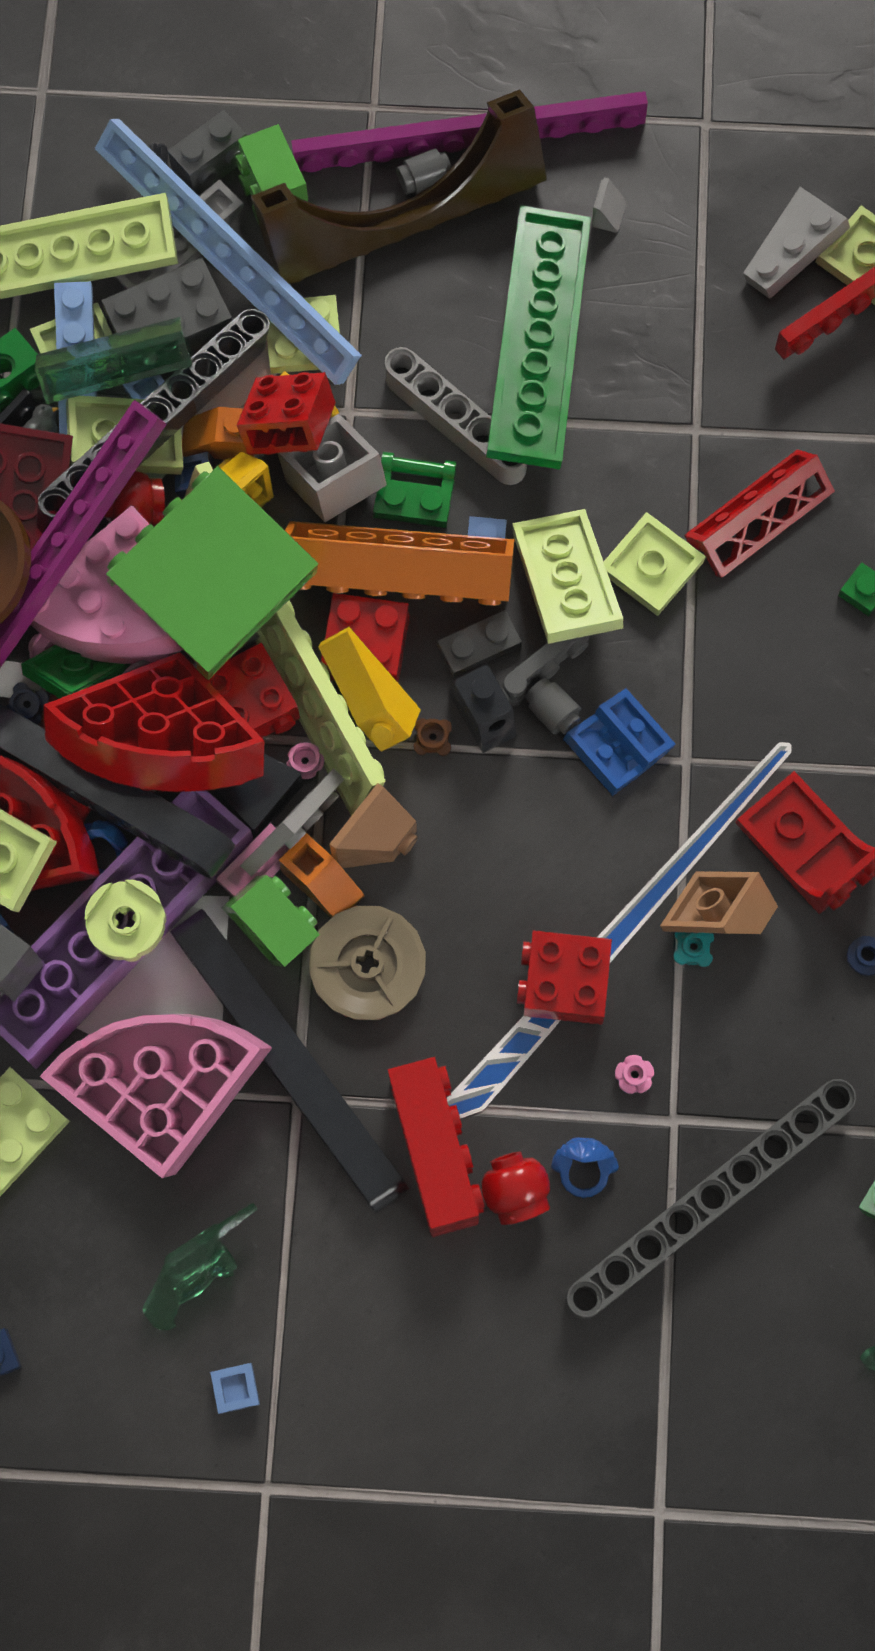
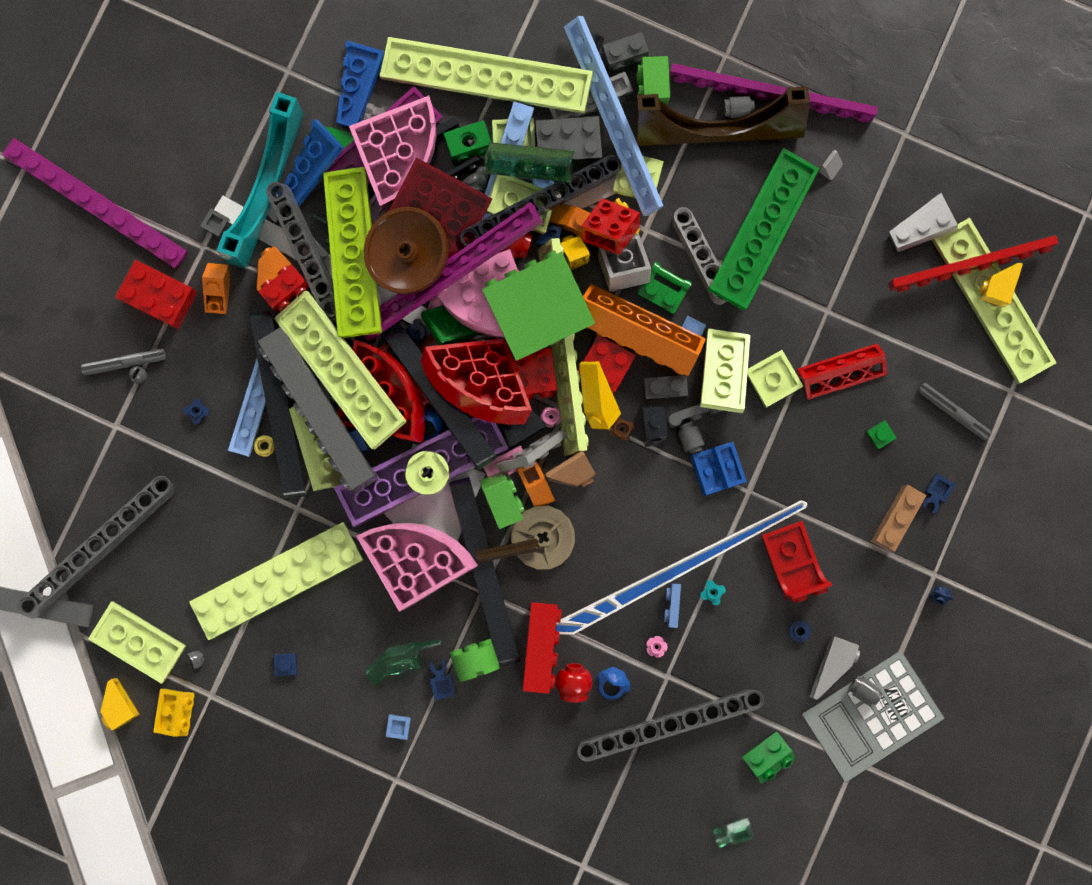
camera: 15 degrees right, 10 degrees up
red brick [517,930,612,1025] -> none
medium nougat slope [660,871,778,934] -> none
none -> dark blue plate [430,660,456,700]
none -> bright green brick [450,639,500,682]
none -> dark brown axle [476,539,539,563]
none -> medium blue plate [664,584,681,628]

